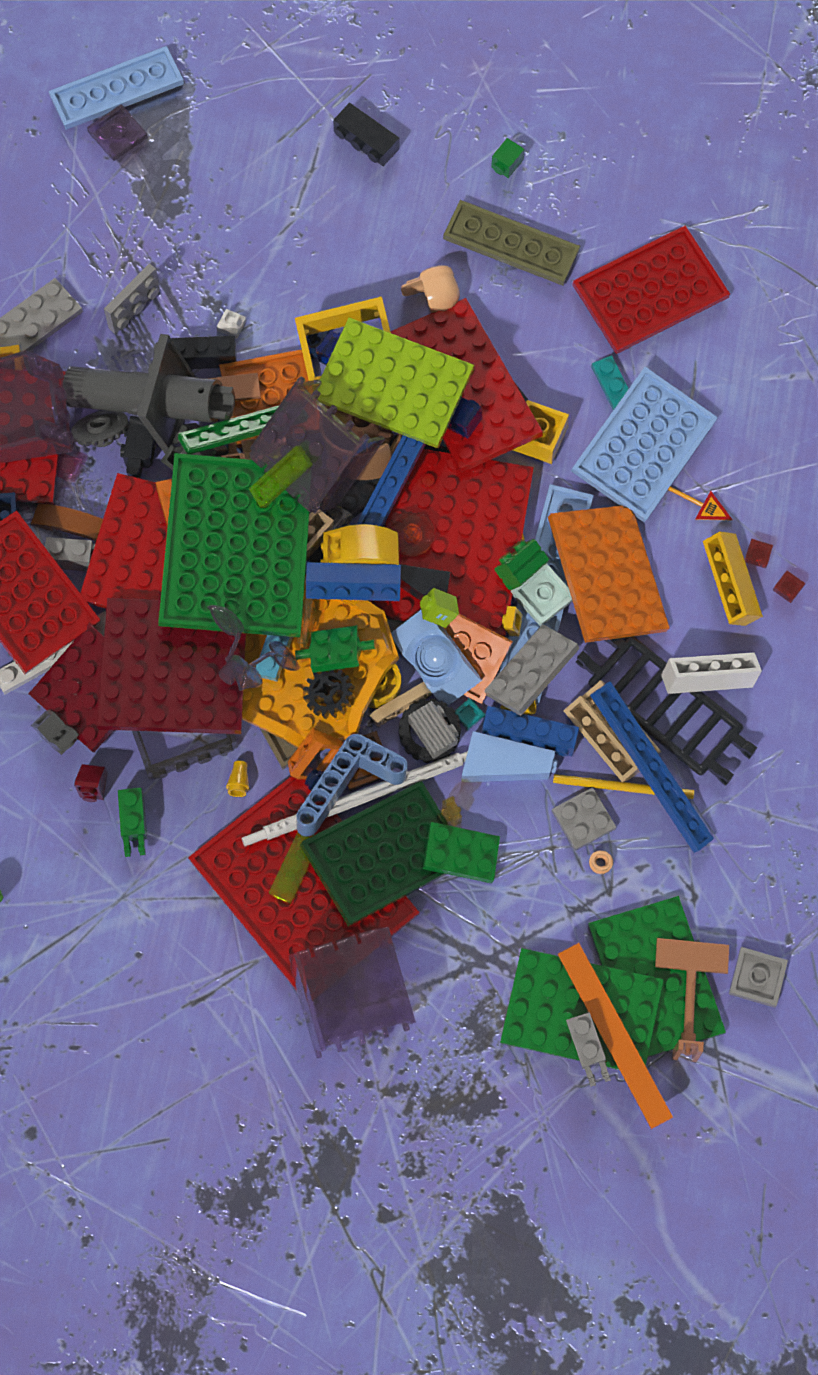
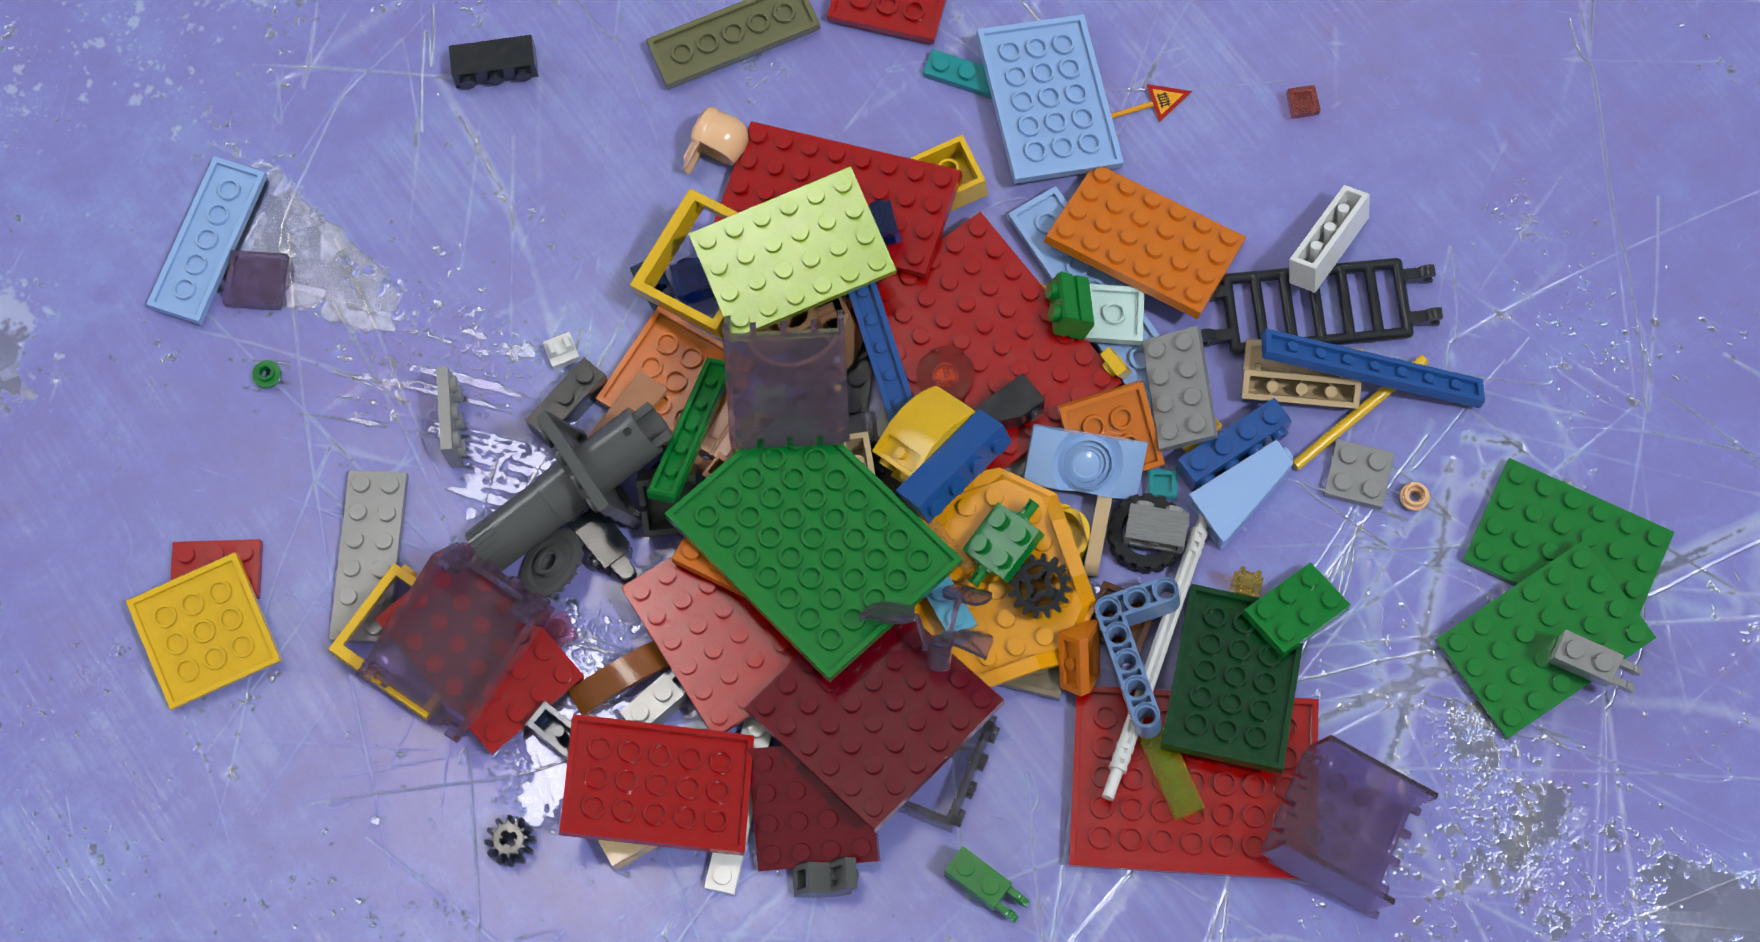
camera: 40 degrees left, 0 degrees up
dark red slope [74,764,108,802] -> none
yellow cone [226,761,249,797] -> none
clear neon green plate [249,446,313,508] -> none
clear blue plate [305,769,325,791] -> none
lime brick [420,588,459,628] -> none
orange tile [558,943,673,1129] -> none
nougat piece [655,938,729,1062] -> none
yellow brick [703,531,763,626] -> none
light grey plate [728,947,788,1008] -> none
clear red plate [745,539,773,568] -> none
none -> green plate [252,360,282,388]

